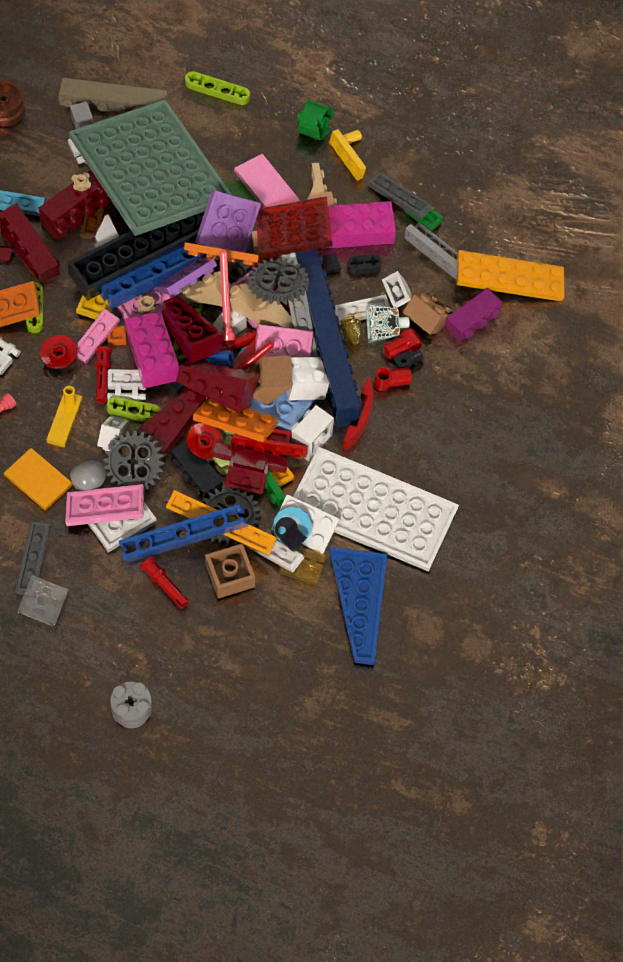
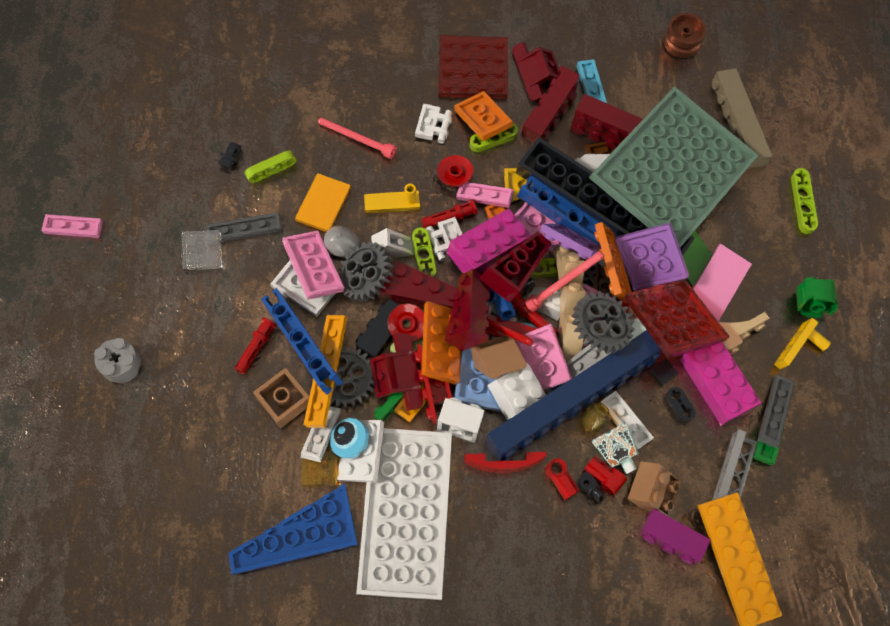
camera: 70 degrees right, 5 degrees up
light grey brick [70,101,93,129] -> none
tan plate [71,173,91,191] -> none
tan plate [138,296,156,314] -> none
black tile [280,525,307,552] -> none
white slope [382,271,412,308] -> none

